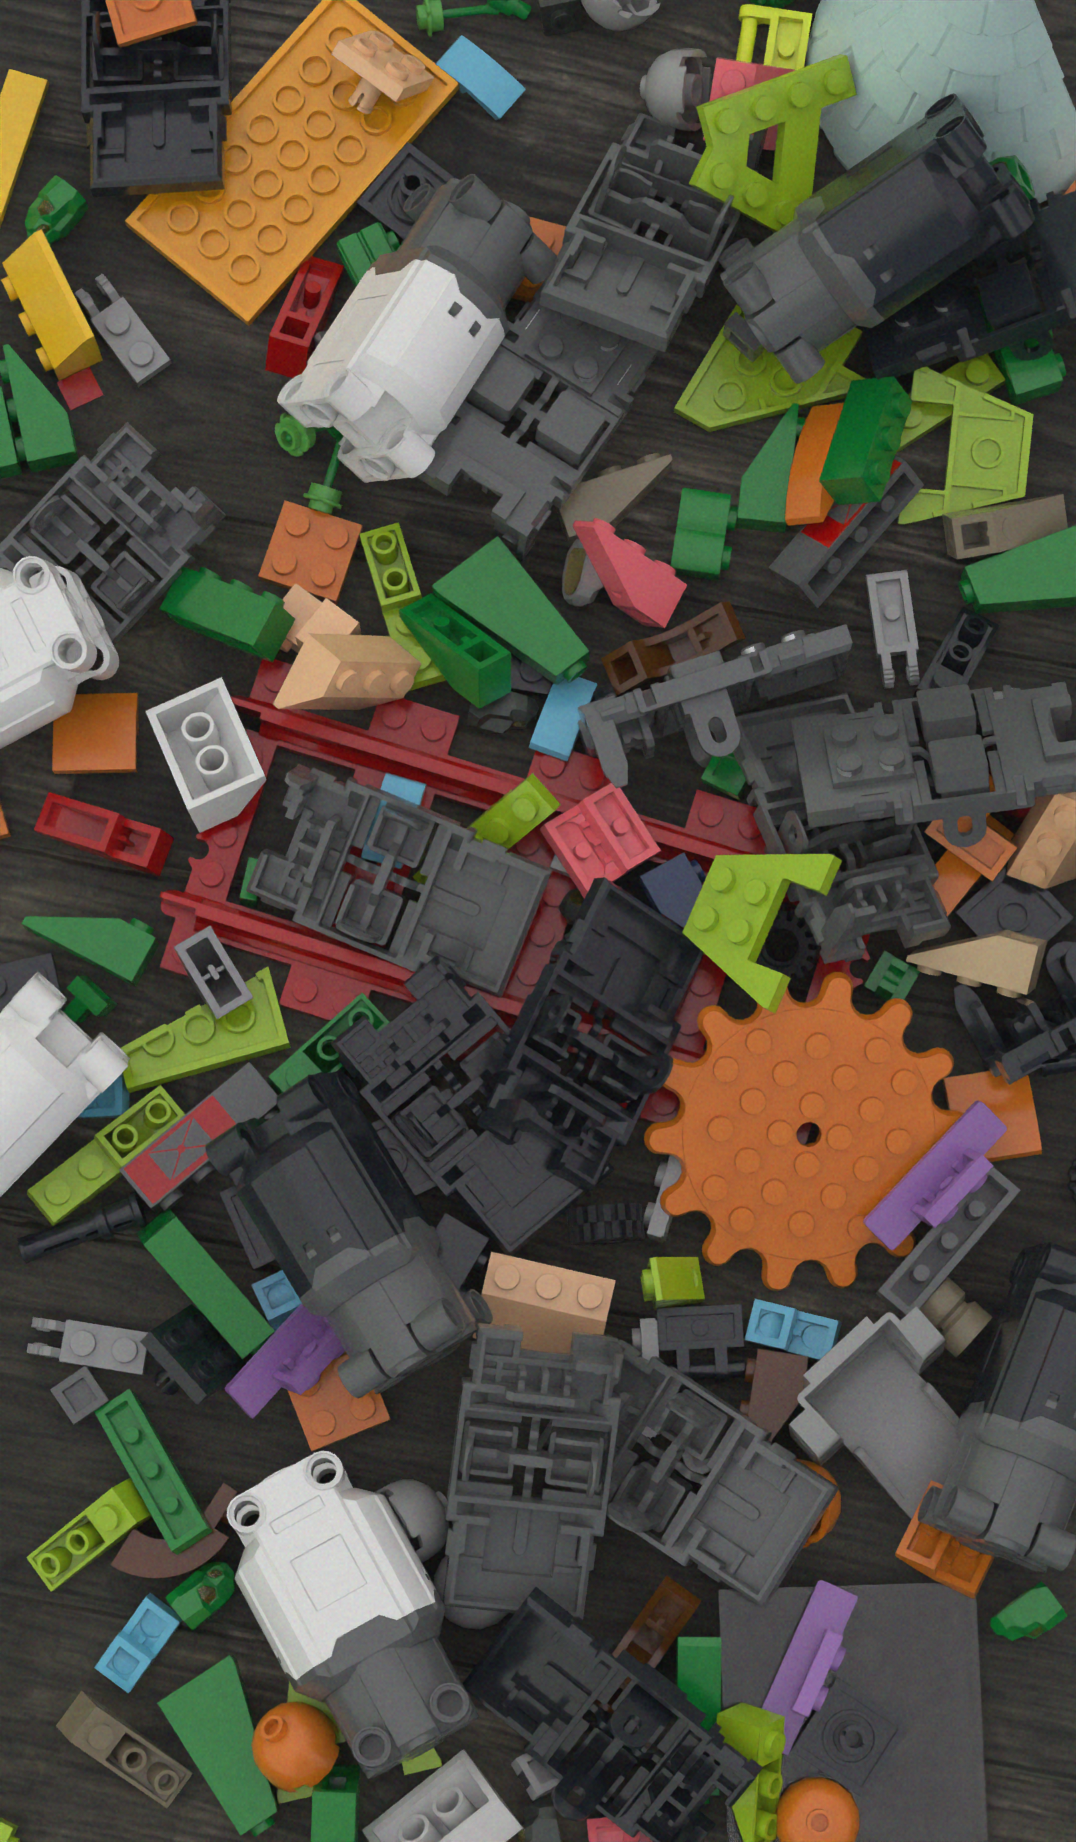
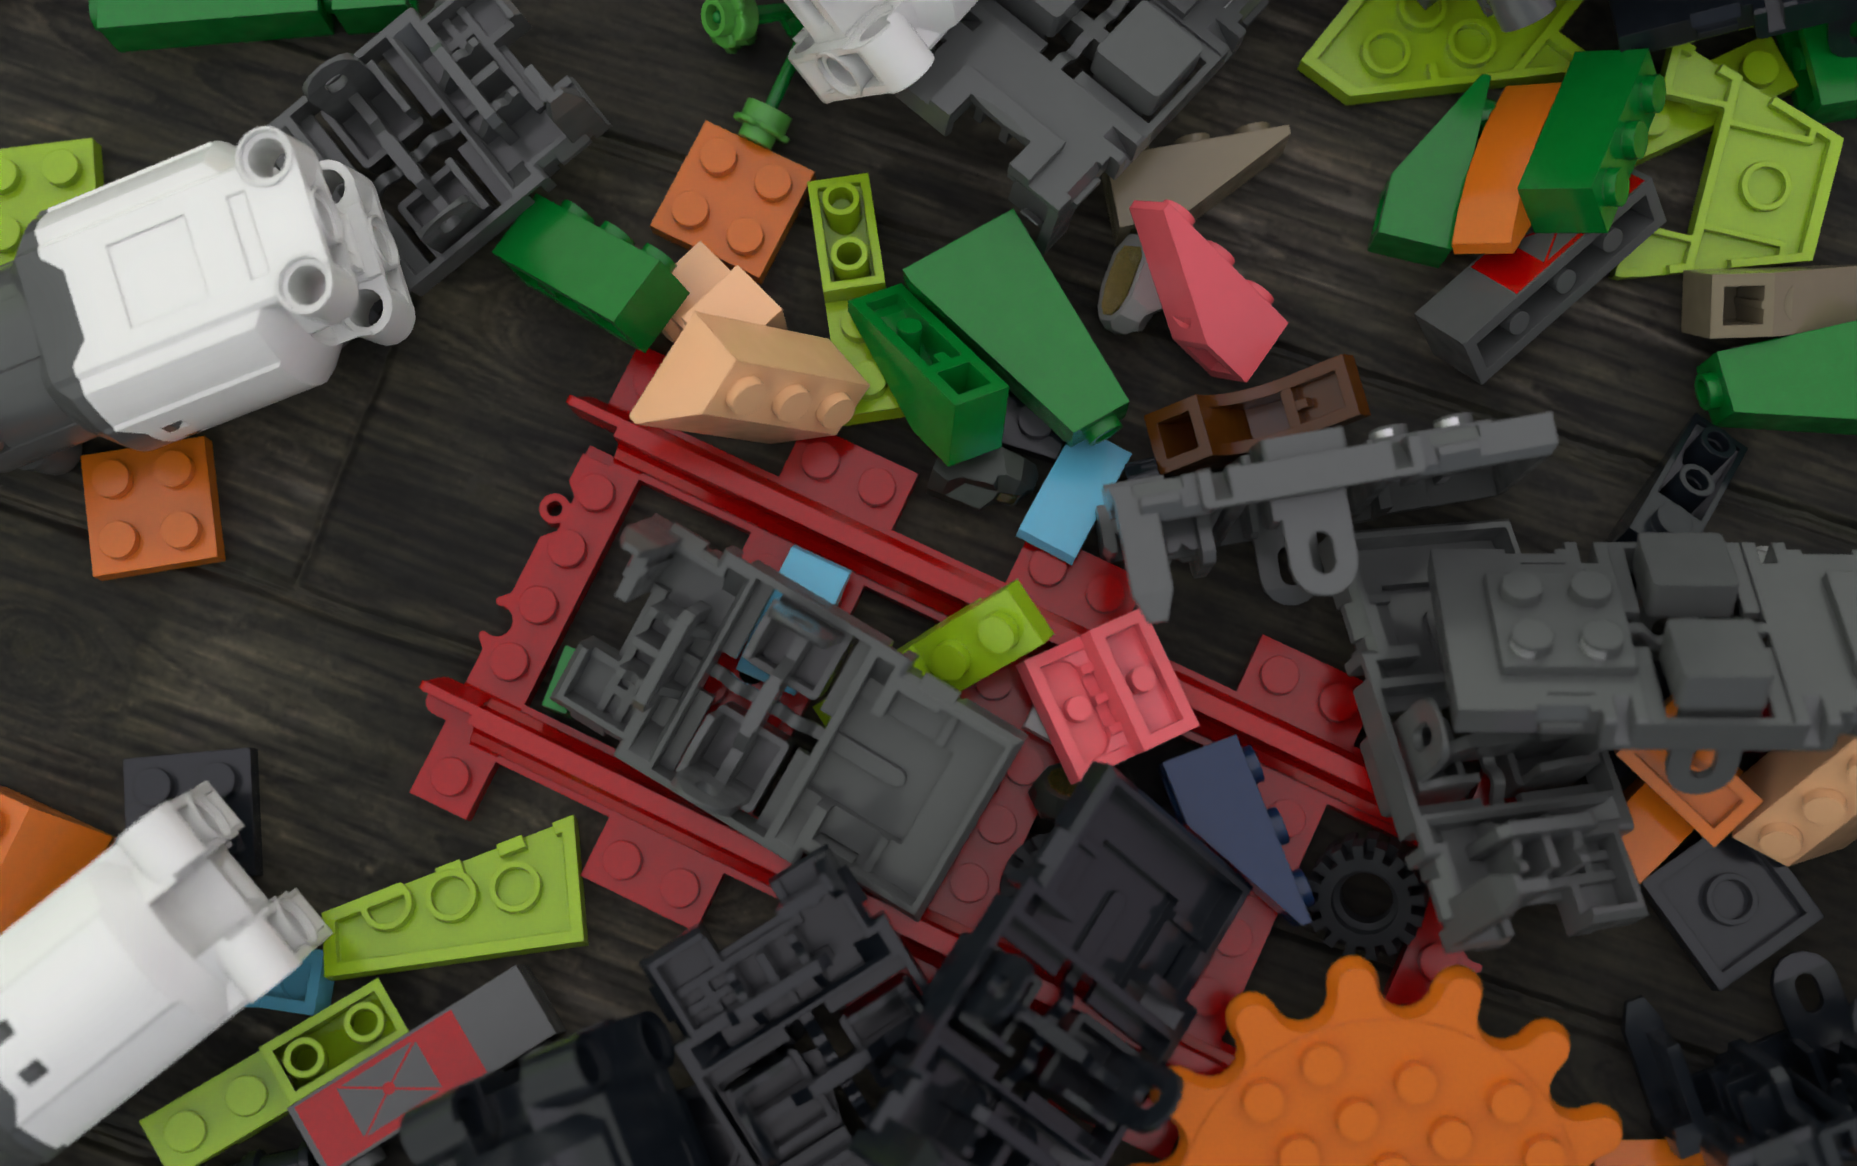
camera: 10 degrees right, 0 degrees up
green slope [21,916,159,988] -> none
red slope [34,792,174,876] -> none
orange slope [52,693,139,774] -> none
green tile [63,976,117,1023] -> none
white slope [146,677,267,833] -> none
flat silver slope [174,926,253,1019] -> none
green slope [268,993,390,1095] -> none
green brick [671,488,738,581] -> none
lime wing [682,854,842,1014] -> none
green tile [701,752,748,800] -> none
green tile [863,950,920,1002] -> none
light grey hinge [865,570,920,689] -> none
tan slope [906,930,1047,998] -> none

